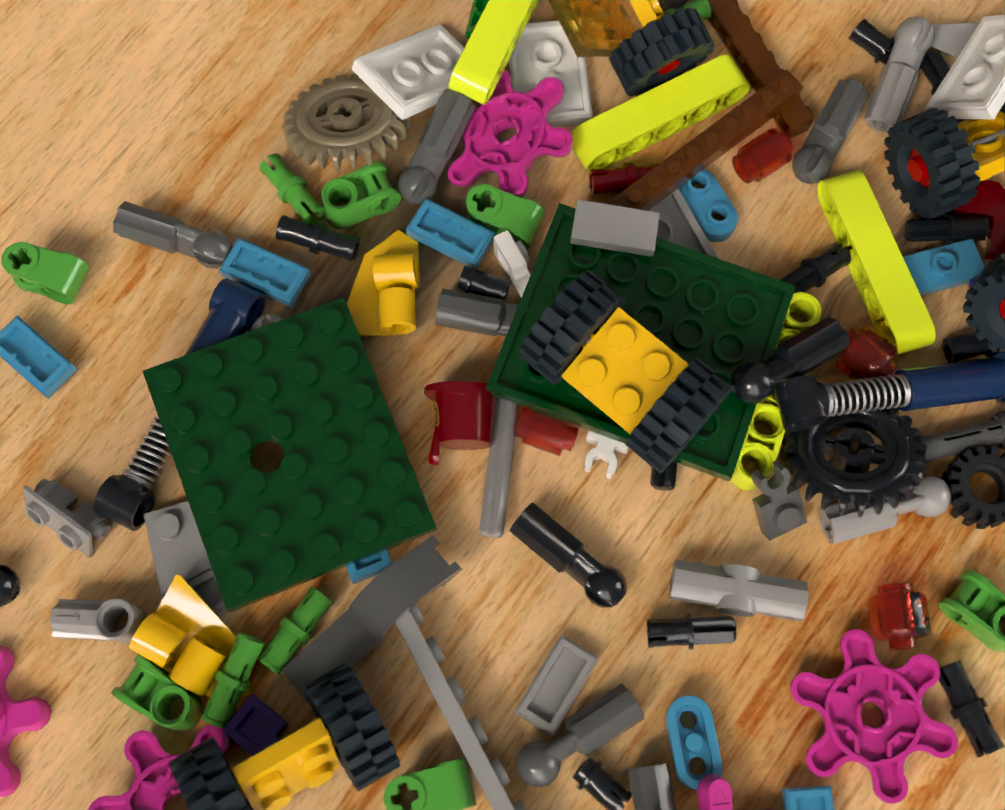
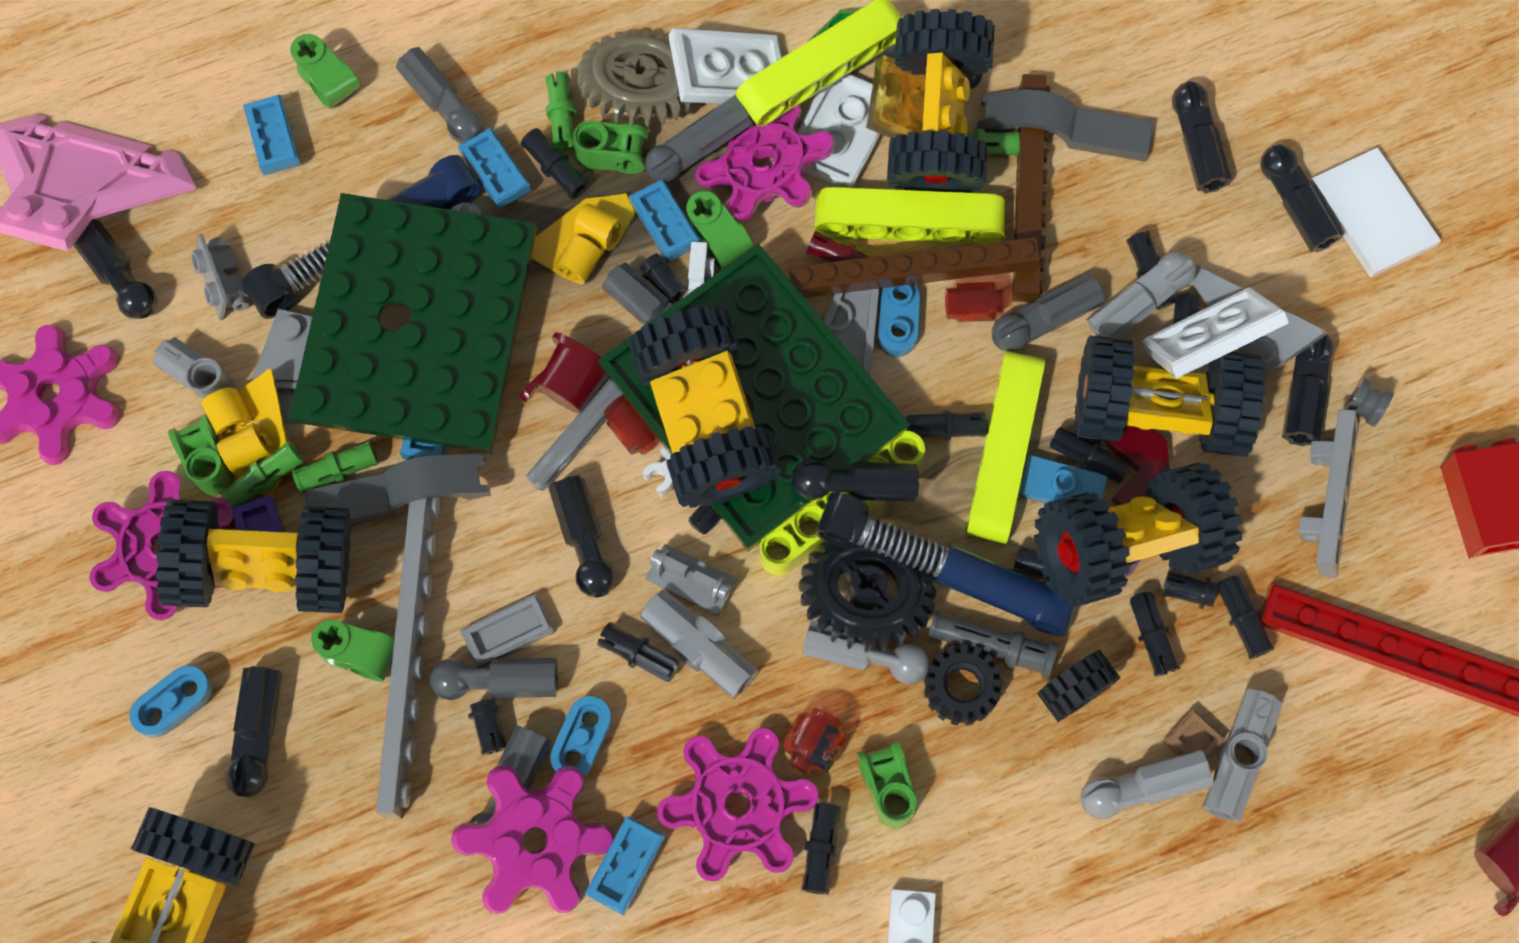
camera: 30 degrees right, 0 degrees up
light grey tile [570,199,660,257] -> none
dark grey plate [752,460,807,541] -> none
clear red head [835,326,899,383] -> none
none -> light grey hinge [645,543,738,616]

